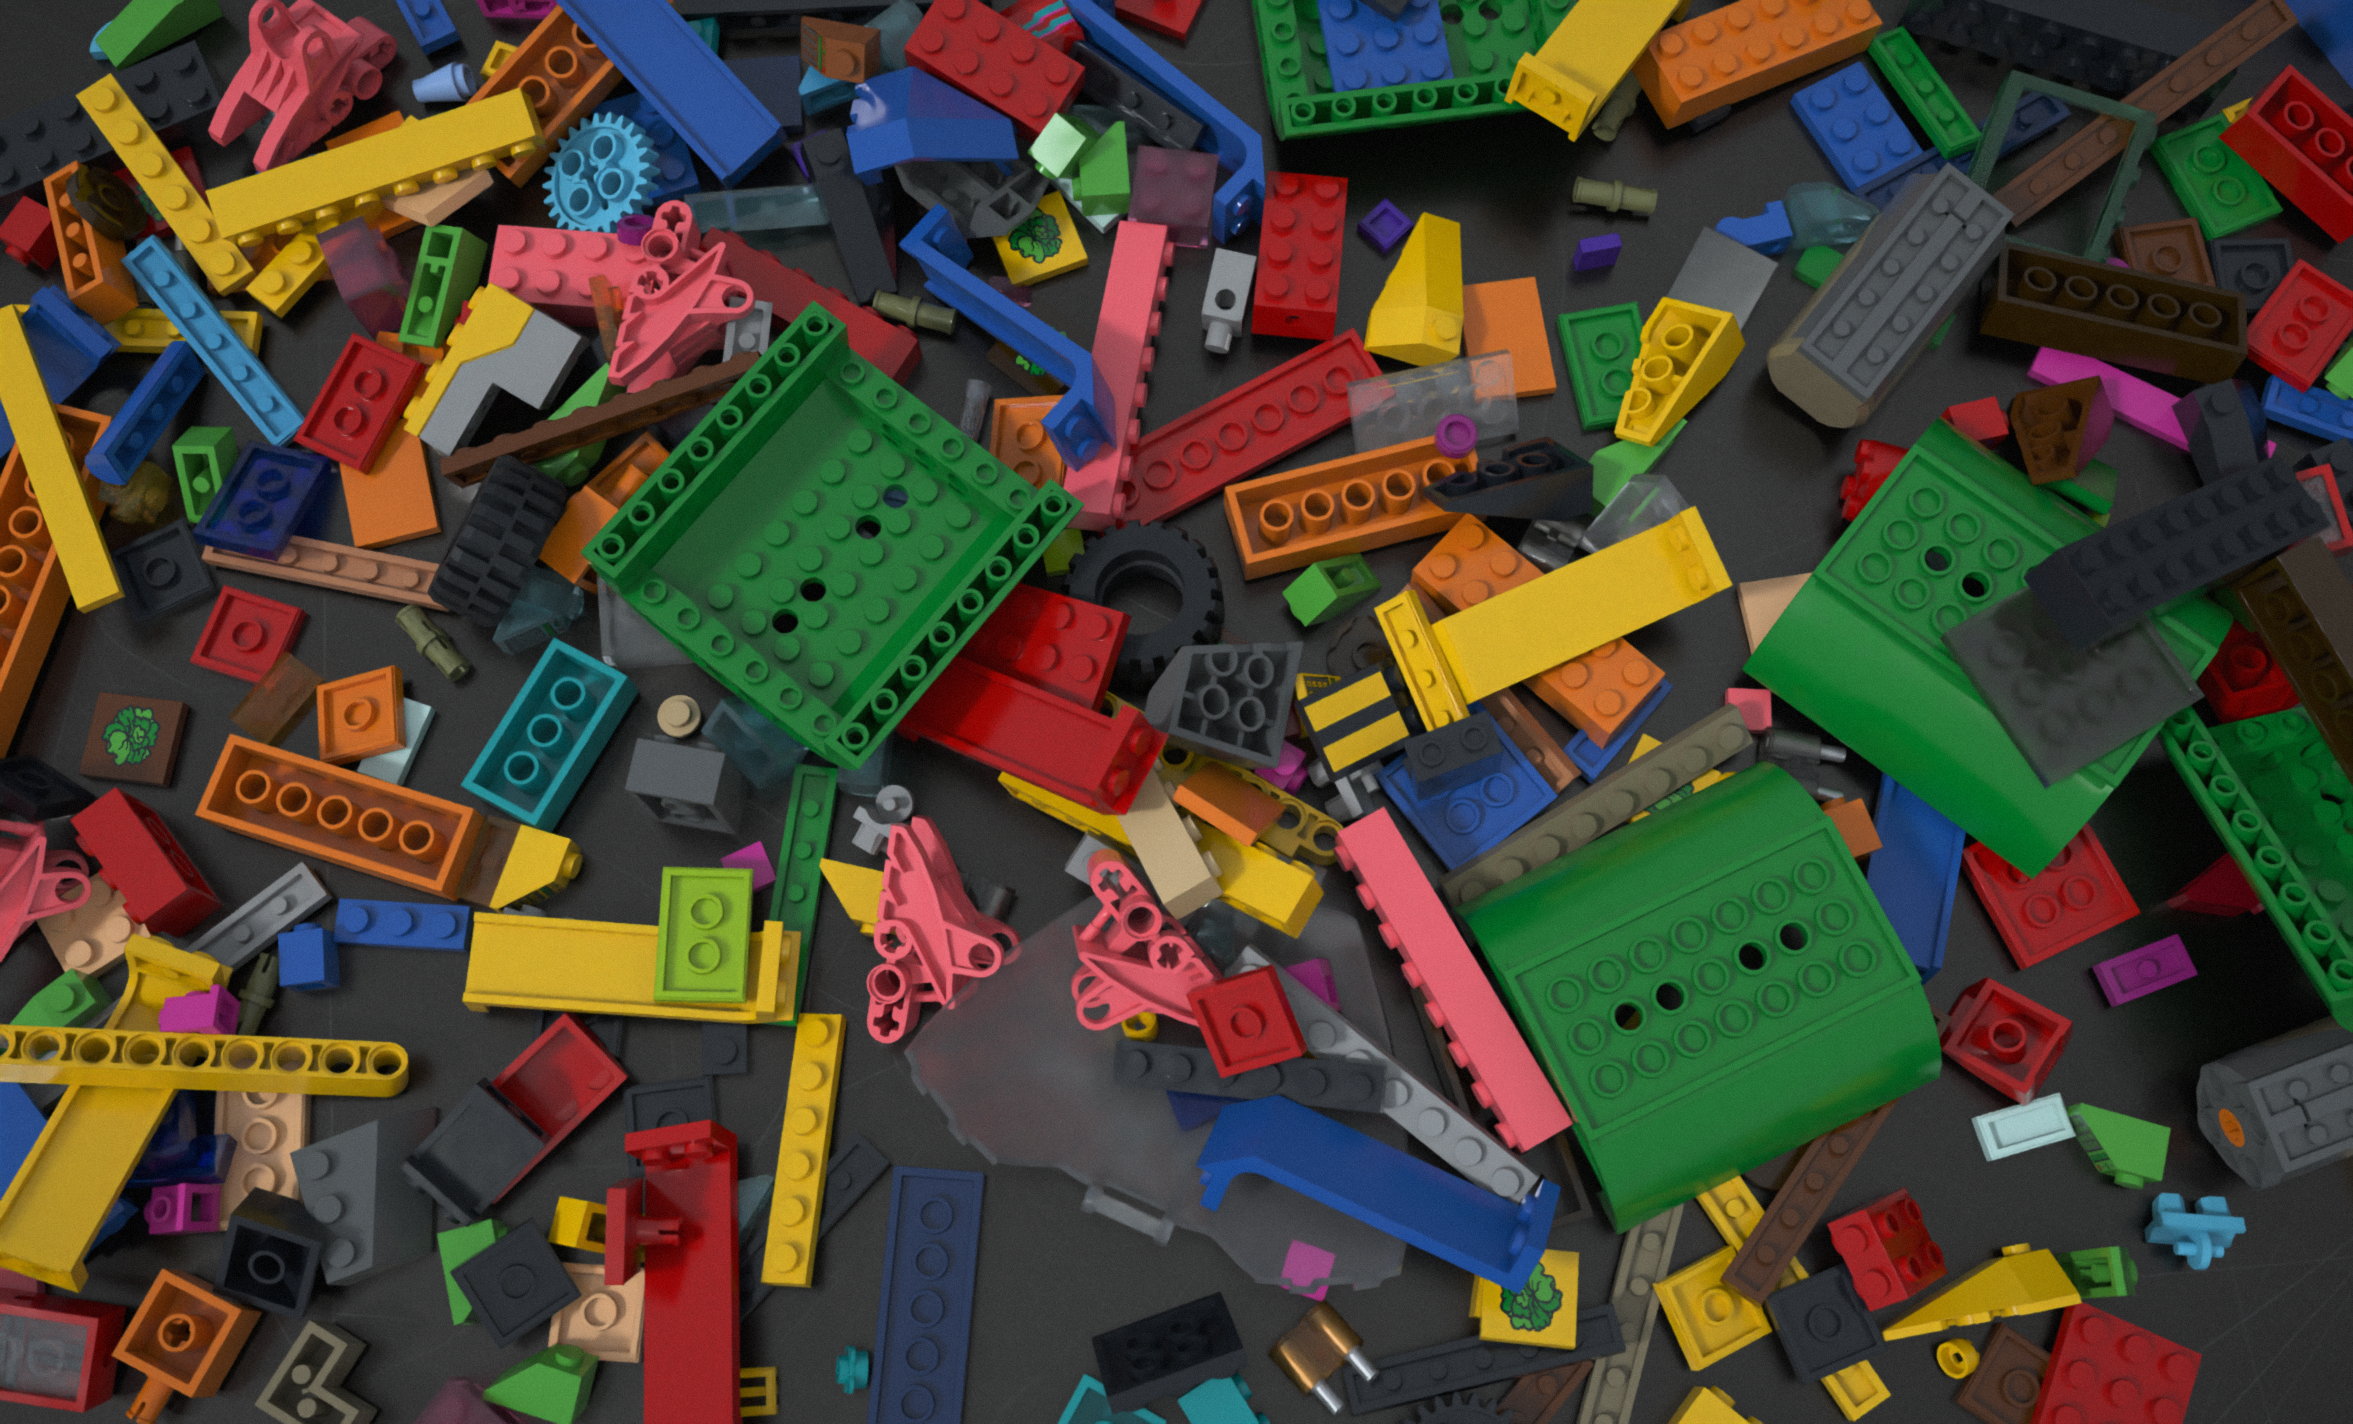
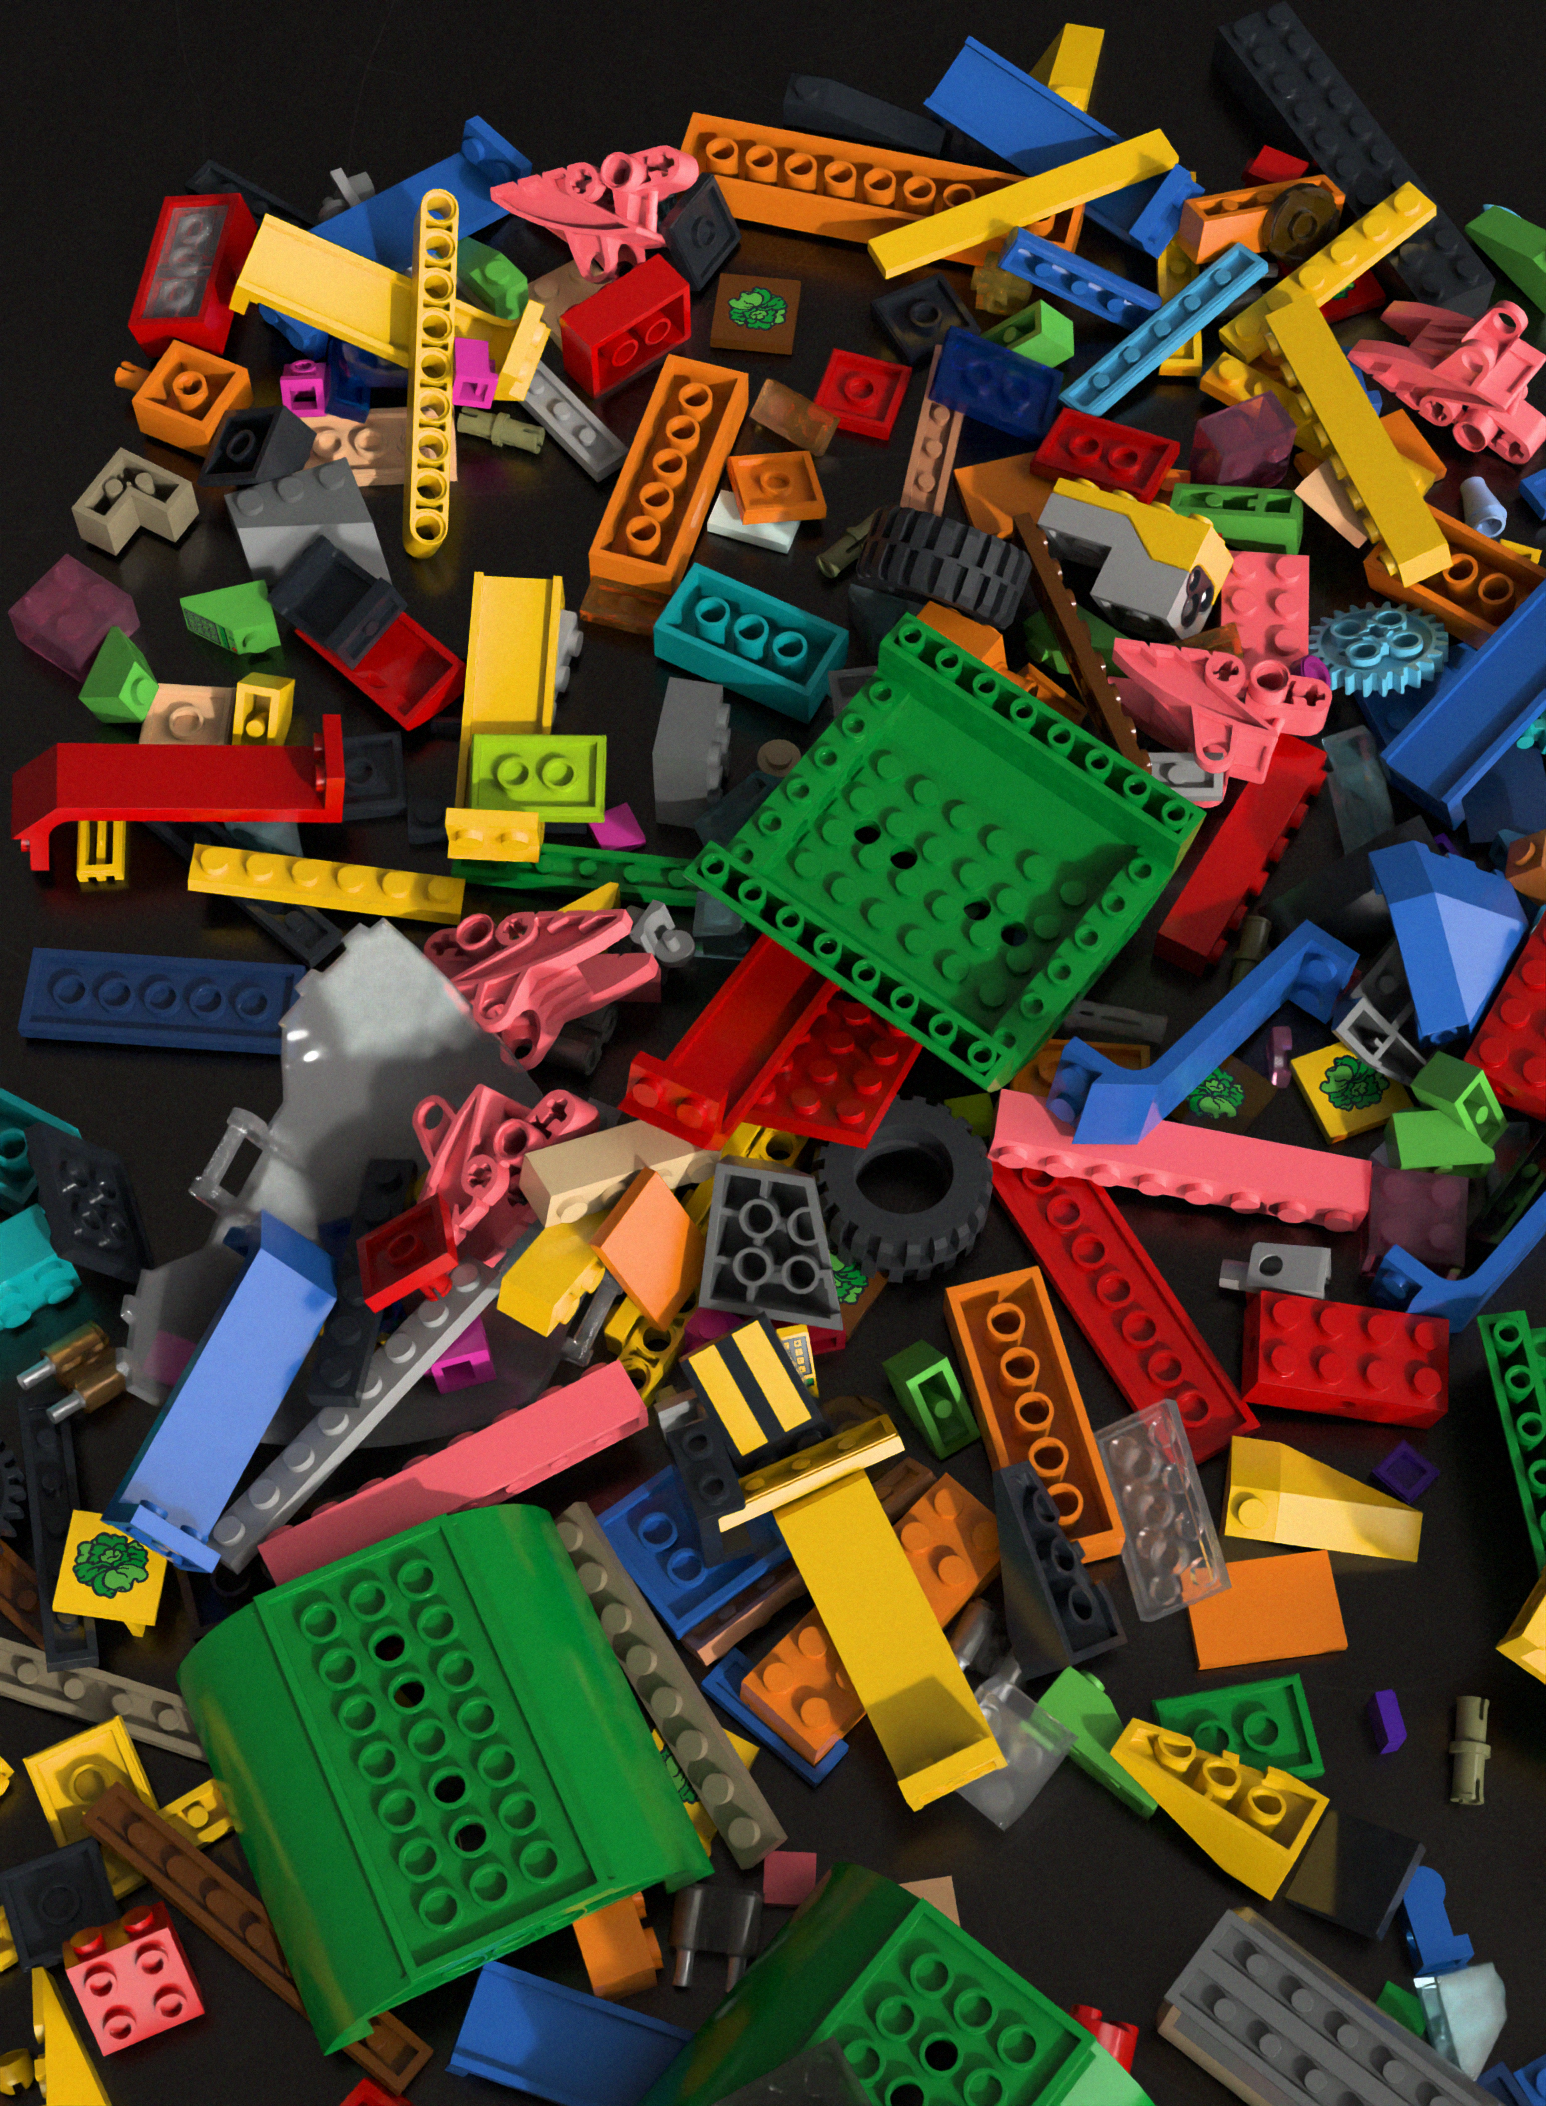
camera: 90 degrees right, 10 degrees down
blue brick [278,923,340,993] -> none
blue plate [333,898,475,952] -> none
black tile [450,1217,582,1350] -> none
yellow slope [489,824,582,914] -> none
red tile [604,1178,683,1285] -> none
teal plate [836,1345,868,1394] -> none
magenta tile [1434,414,1478,459] -> none

